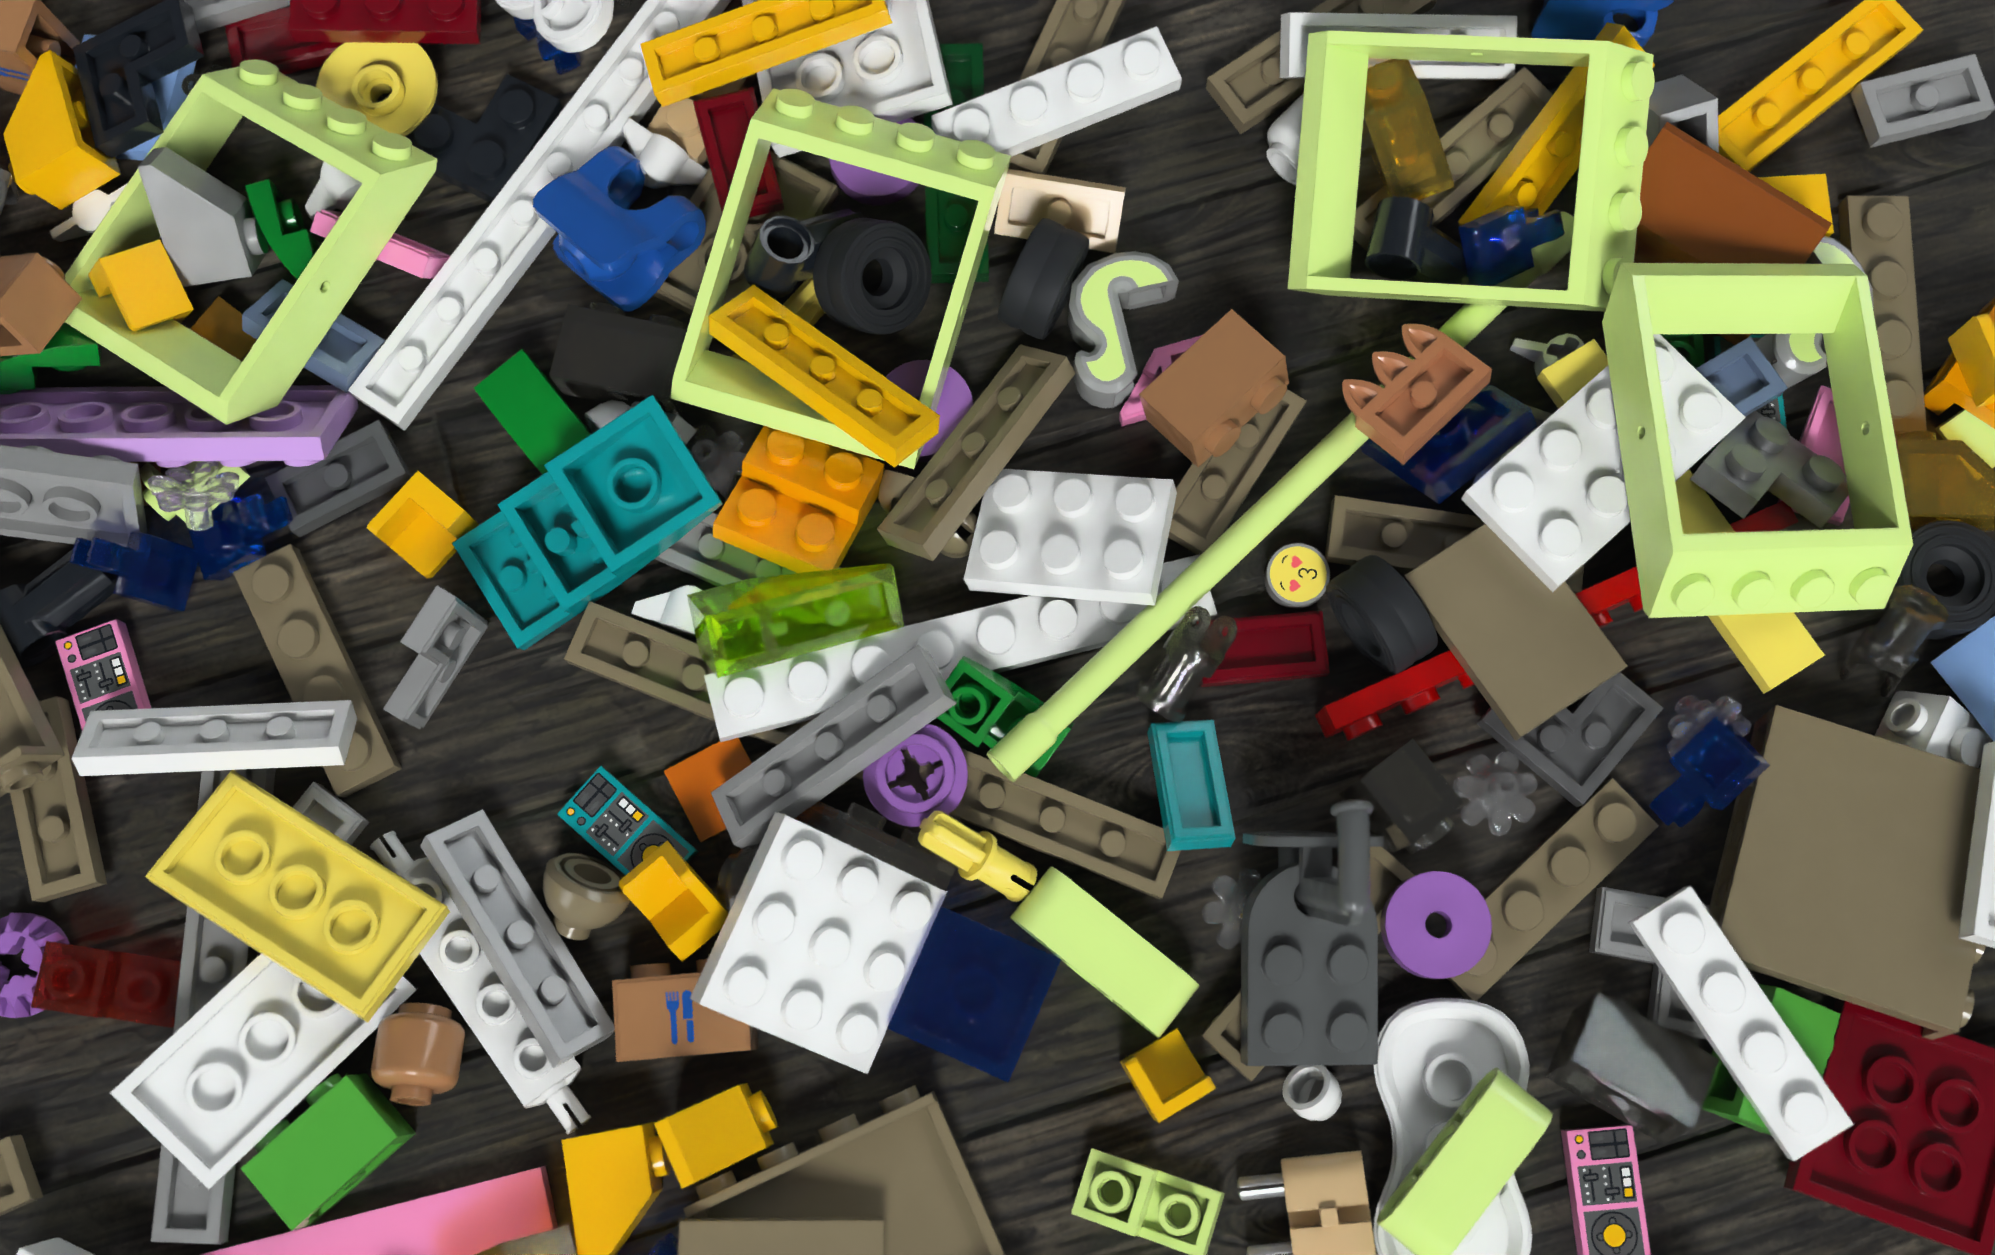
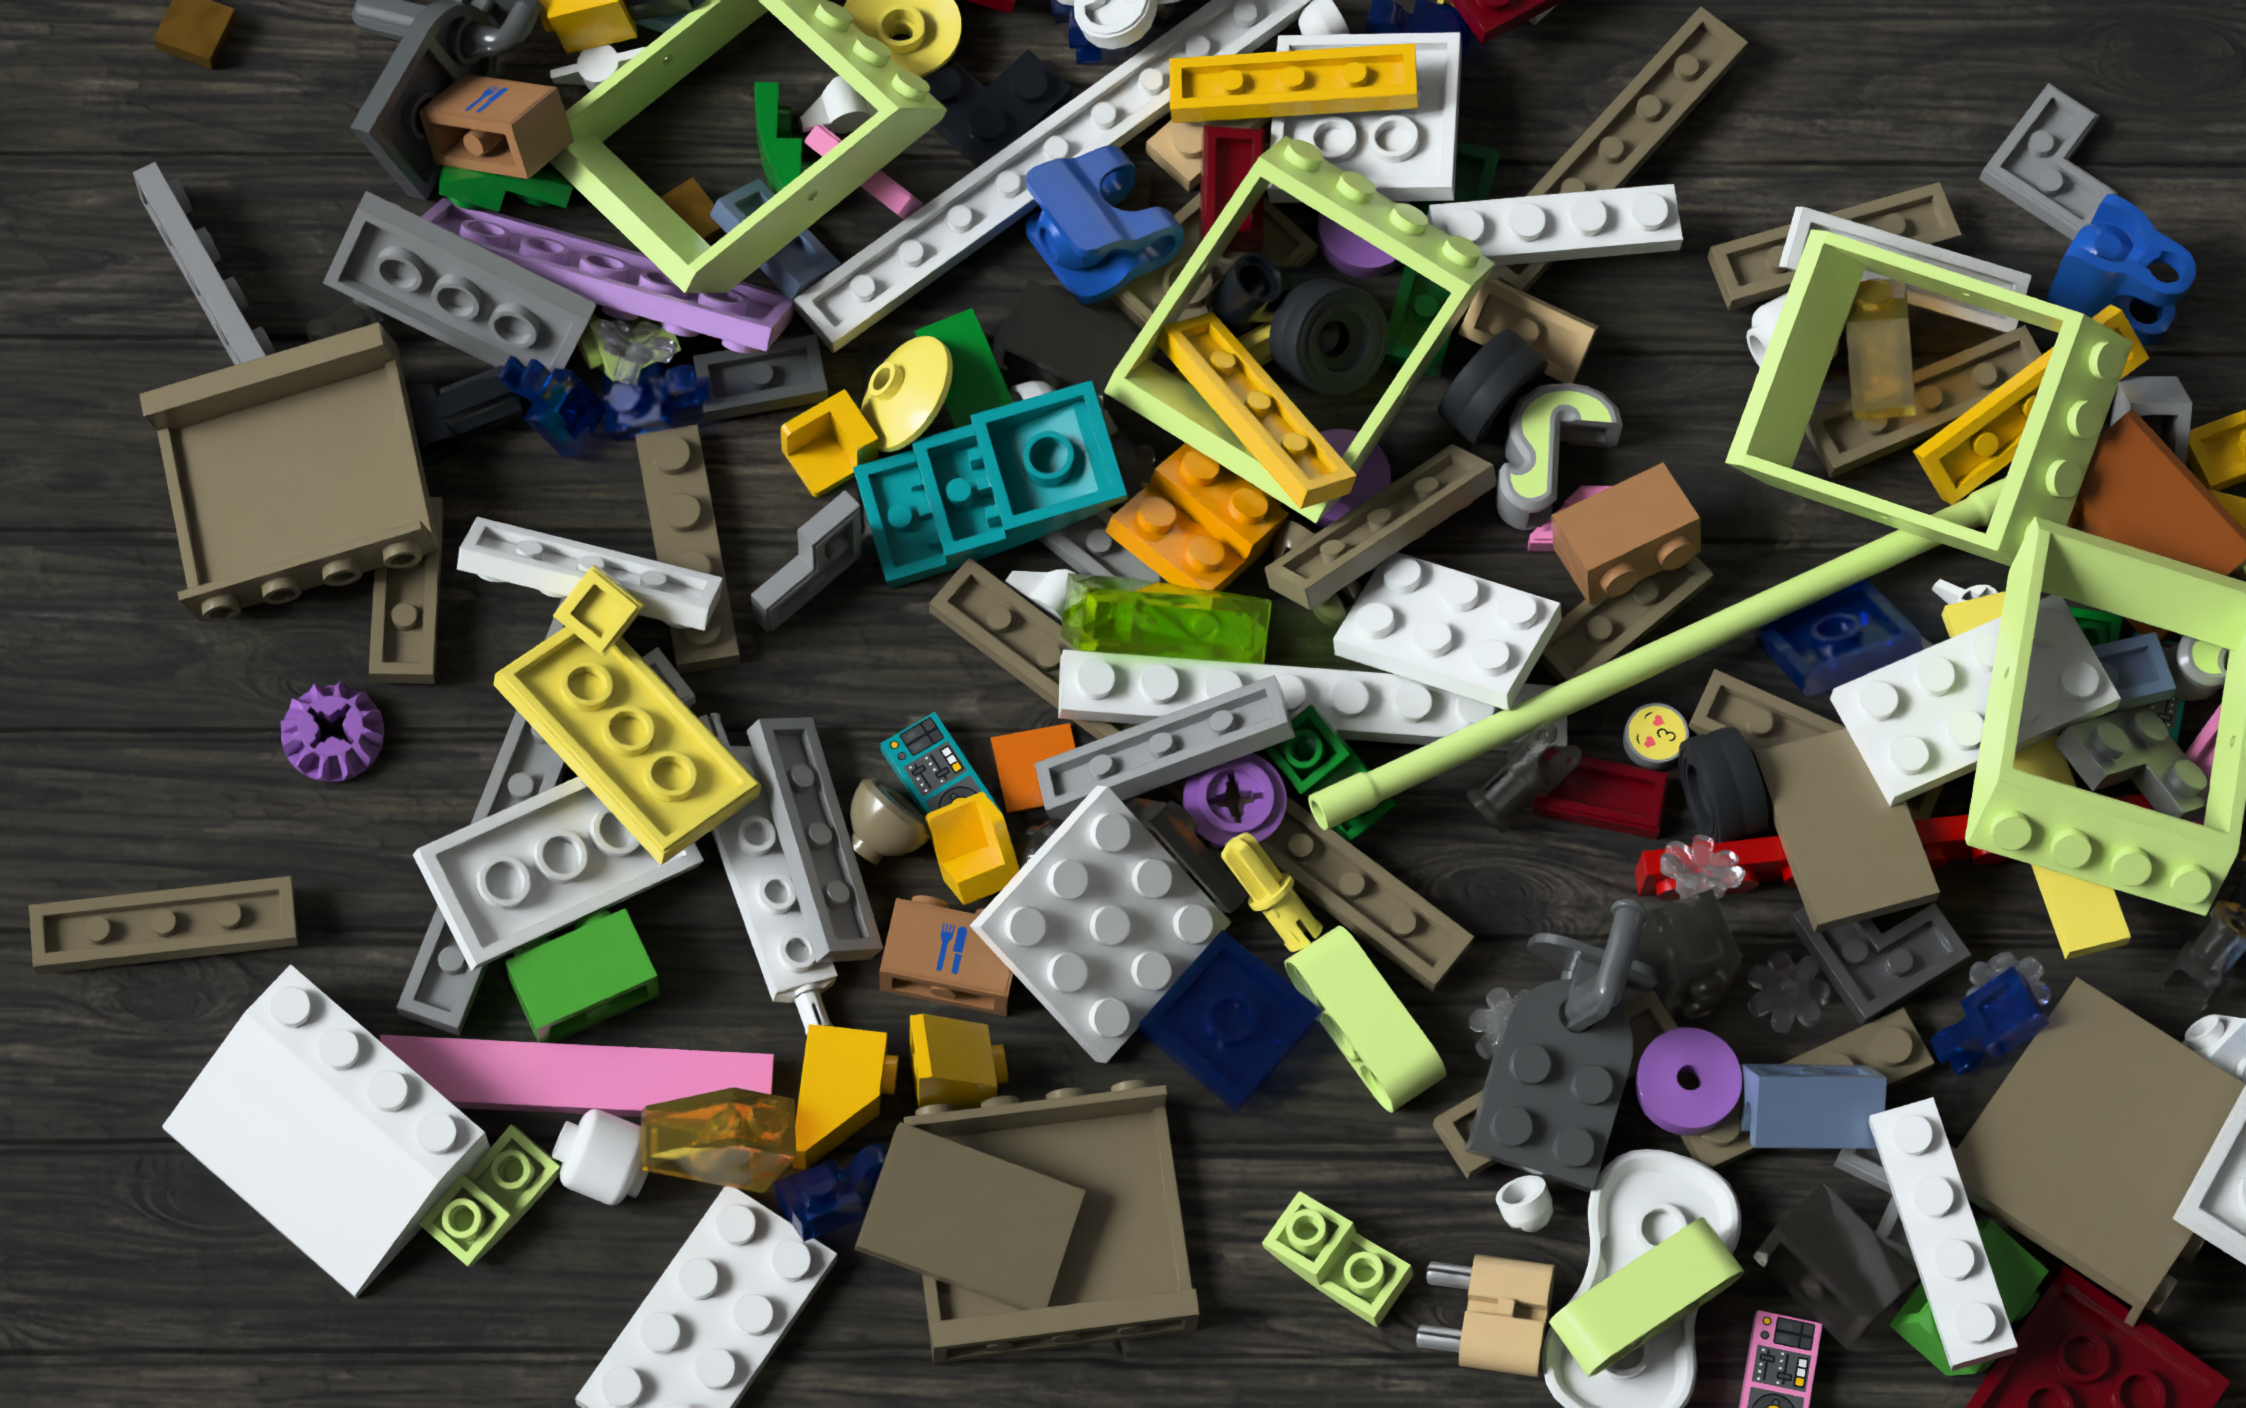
camera: 10 degrees right, 10 degrees down
clear red slope [31,941,181,1028] -> none
tile [55,619,151,731] -> none
yellow panel [88,239,194,331] -> none
light grey slope [138,147,268,287] -> none
medium nougat head [371,1003,465,1106] -> none
white piece [622,118,708,189] -> none
yellow panel [1120,1028,1216,1123] -> none
teal tile [1147,720,1235,851] -> none
nougat plate [1342,324,1492,465] -> none
black piece [1365,196,1484,305] -> none
clear blue plate [1459,205,1565,286] -> none
none -> light yellow tile [553,565,646,656]
none -> light yellow dish [861,336,953,452]
none -> clear plant [1660,834,1746,909]
none -> sand blue hinge [1740,1064,1887,1149]

